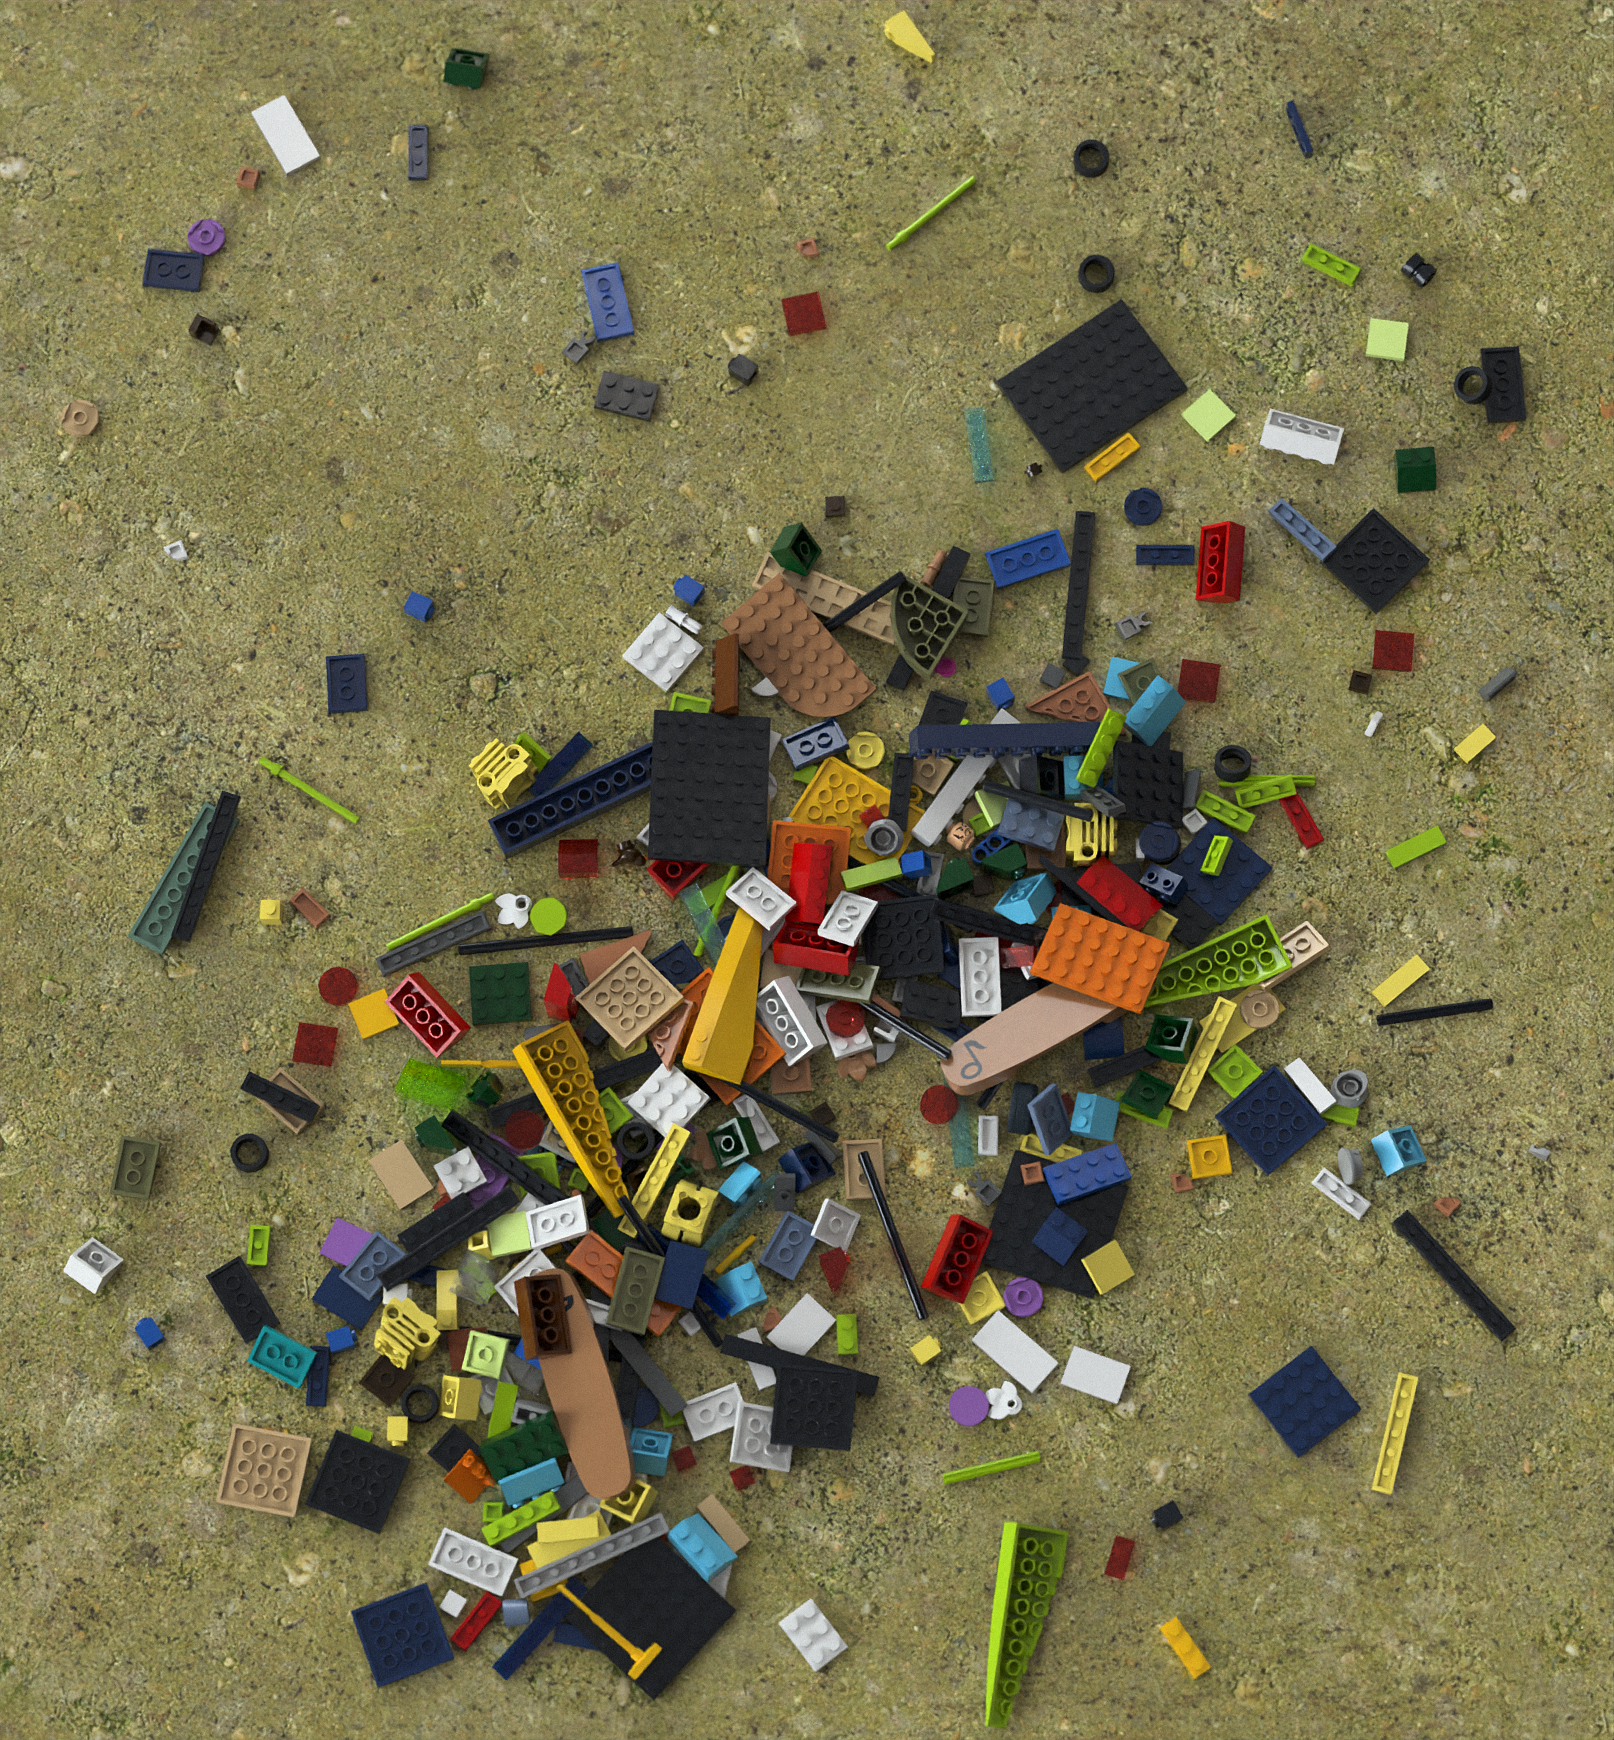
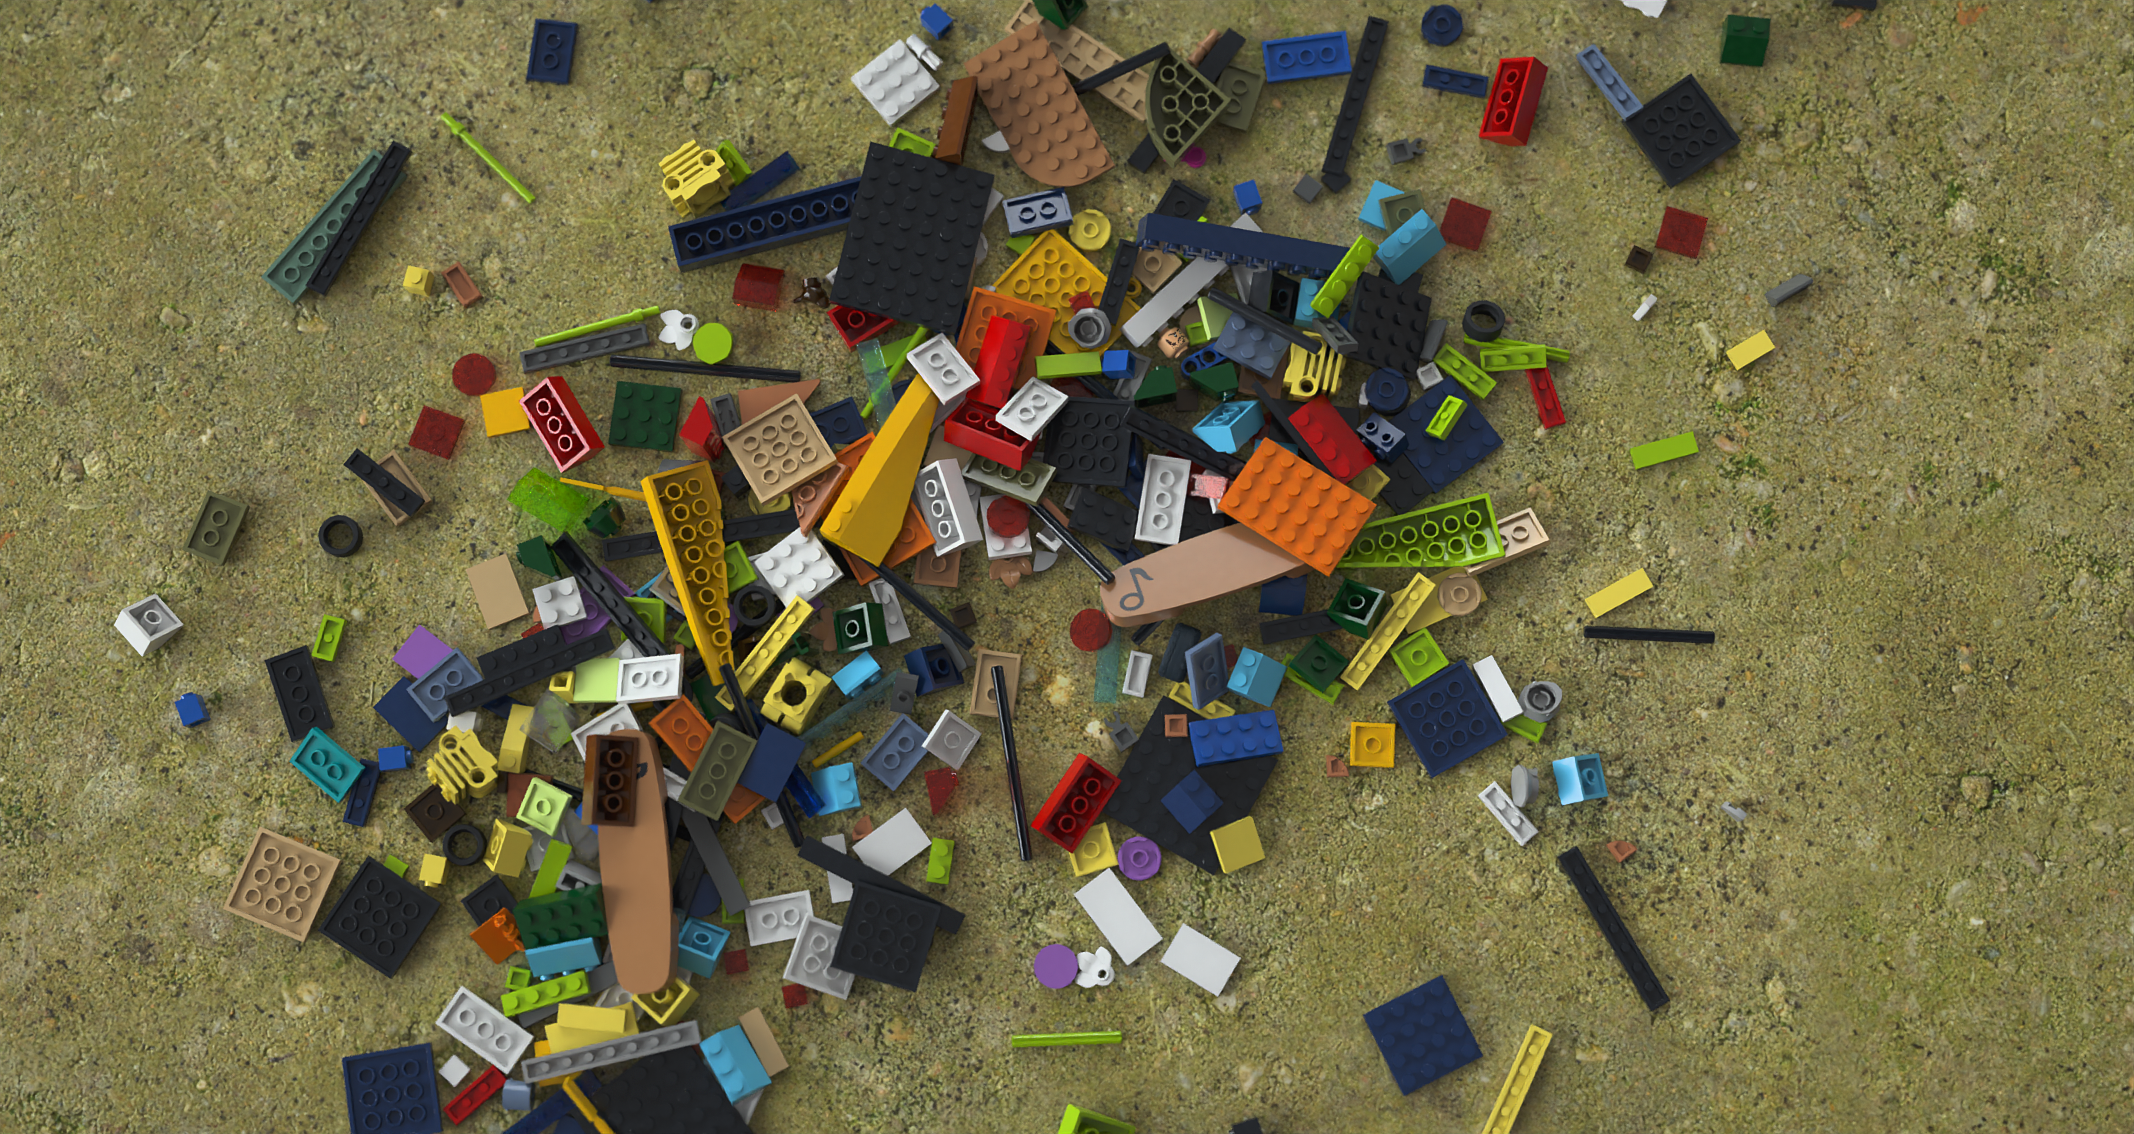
camera: 10 degrees right, 5 degrees up
clear red tile [505,1110,544,1150] -> none
light yellow brick [910,1335,942,1368] -> none
nougat tile [1025,671,1127,737] -> none

